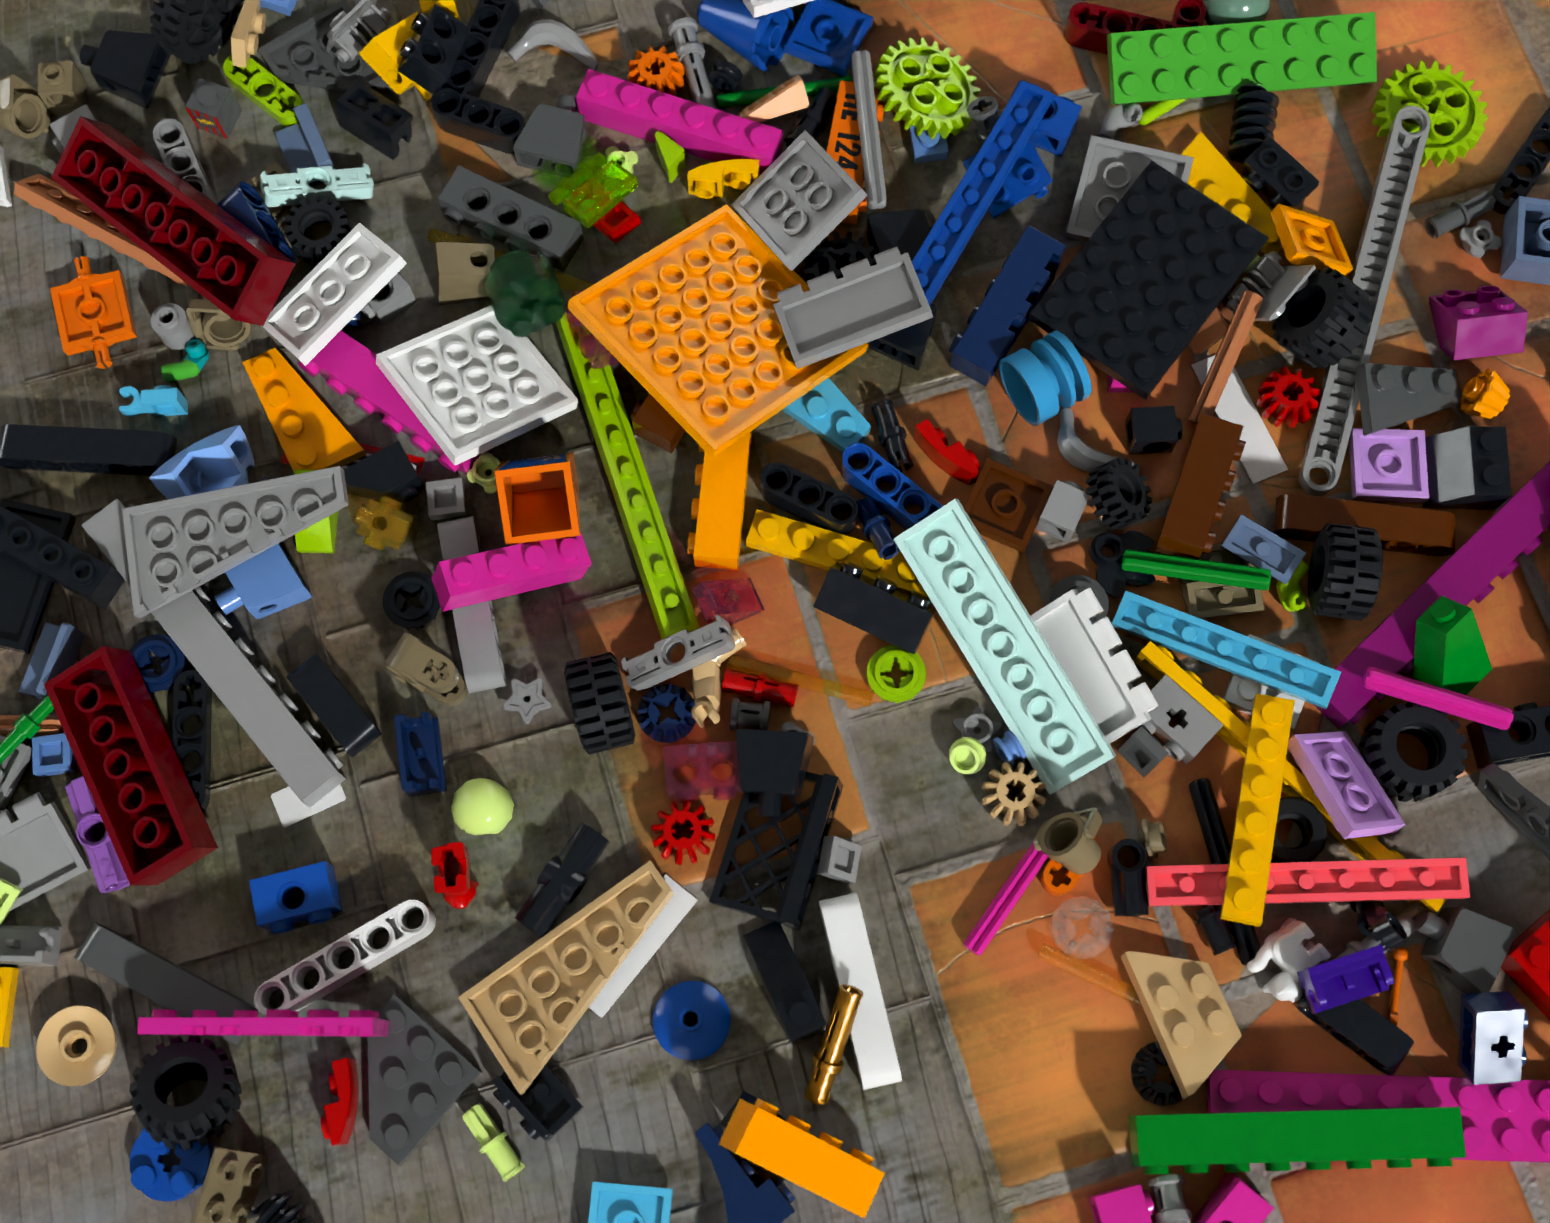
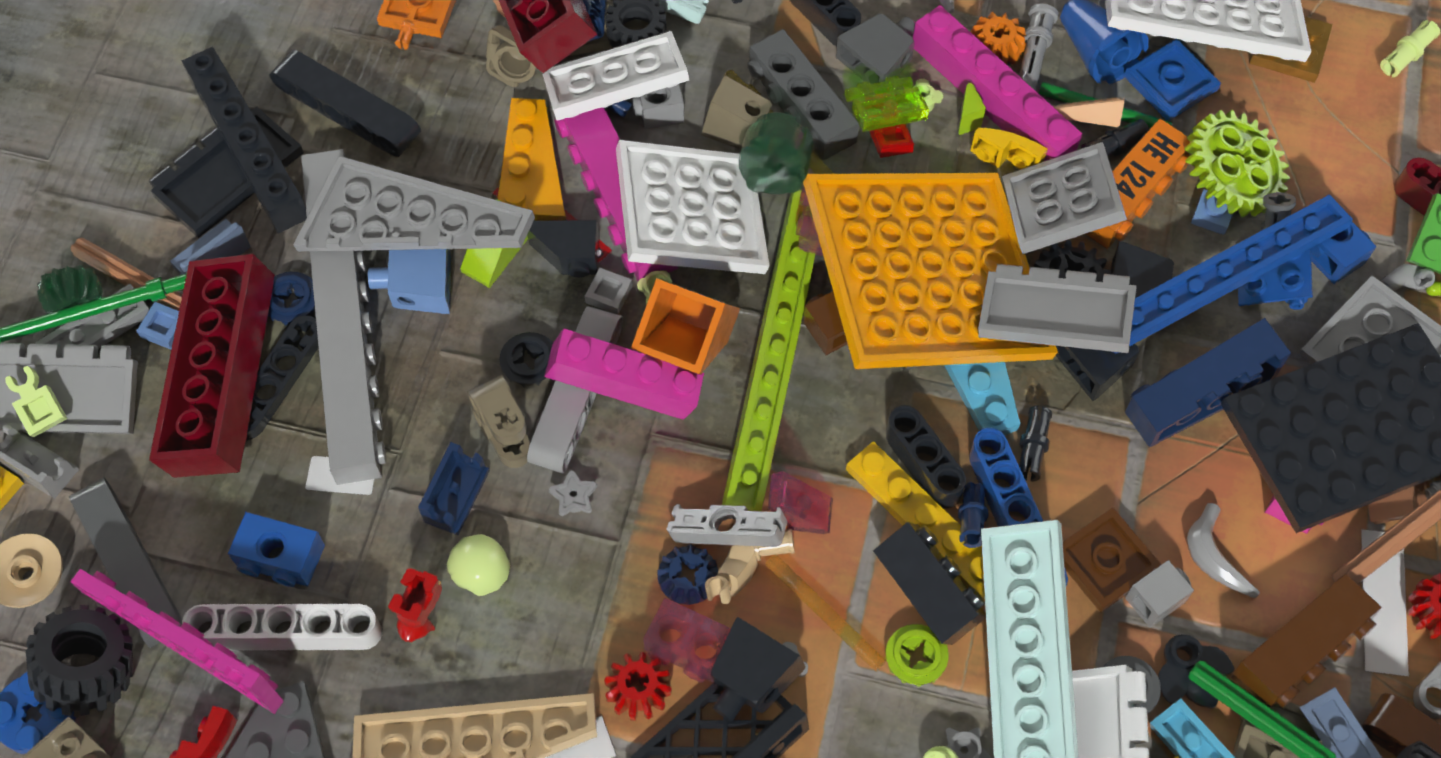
camera: 30 degrees right, 10 degrees down
medium lavender piece [65,776,130,893] -> none
medium azure plate [119,385,188,417] -> none
light blue brick [149,425,254,499] -> none
light grey brick [151,303,196,350] -> none
arm [161,339,209,383] -> none
black beam [286,653,382,758] -> none
clear yellow brick [354,495,415,551] -> none
black piece [515,823,610,937] -> none
black tyre [564,652,635,755] -> none
light orange brick [687,431,752,570] -> none
black bush [708,60,742,93] -> none
red pin [721,668,799,708] -> none
dark grey bush [730,697,771,731] -> none
light grey axle [851,50,887,209] -> none
red slope [913,419,980,486] -> none
dark azure wheel [998,331,1092,426] -> none
black tyre [1086,457,1152,529] -> none
black brick [1125,406,1183,455] -> none

